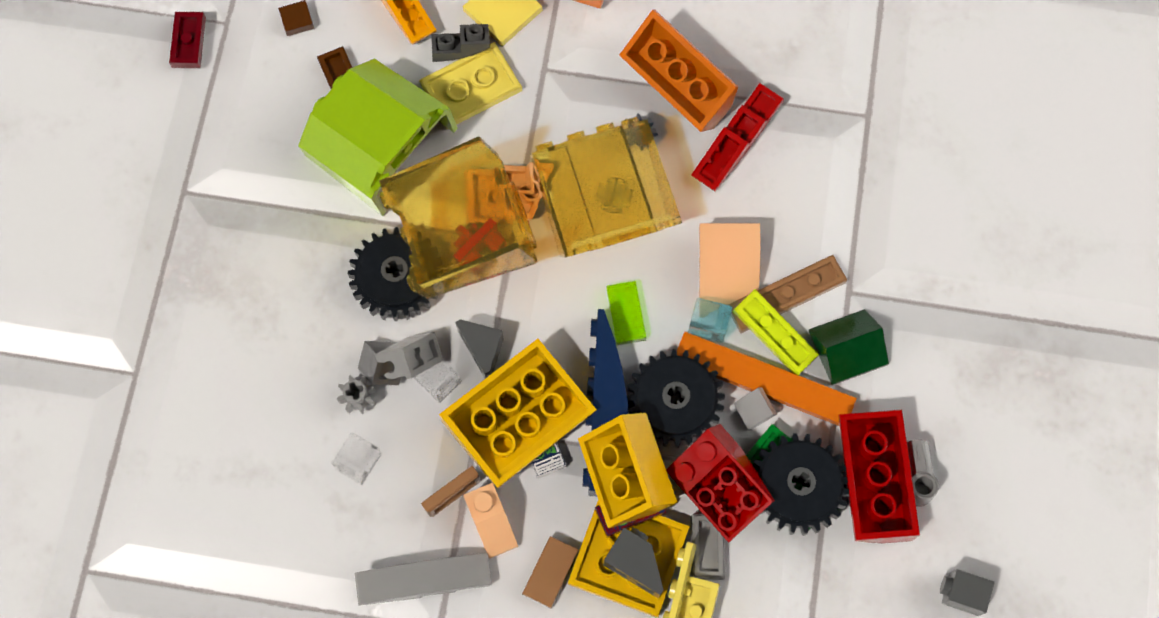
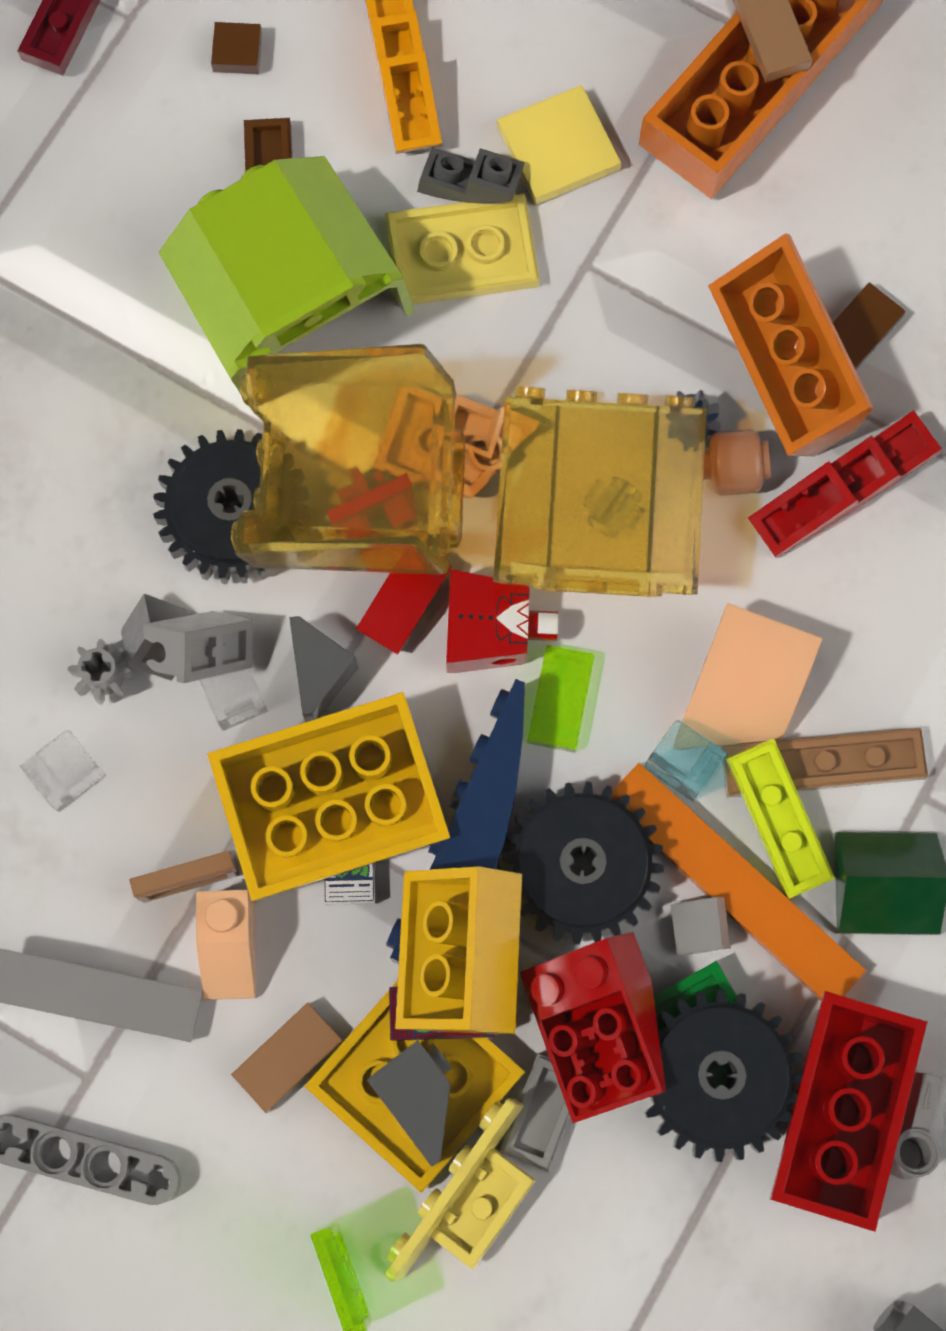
camera: 20 degrees right, 5 degrees up
none -> red slope [356,540,452,655]
none -> red torso [446,570,558,673]
none -> nougat head [699,429,771,495]
none -> reddish brown tile [833,282,906,370]

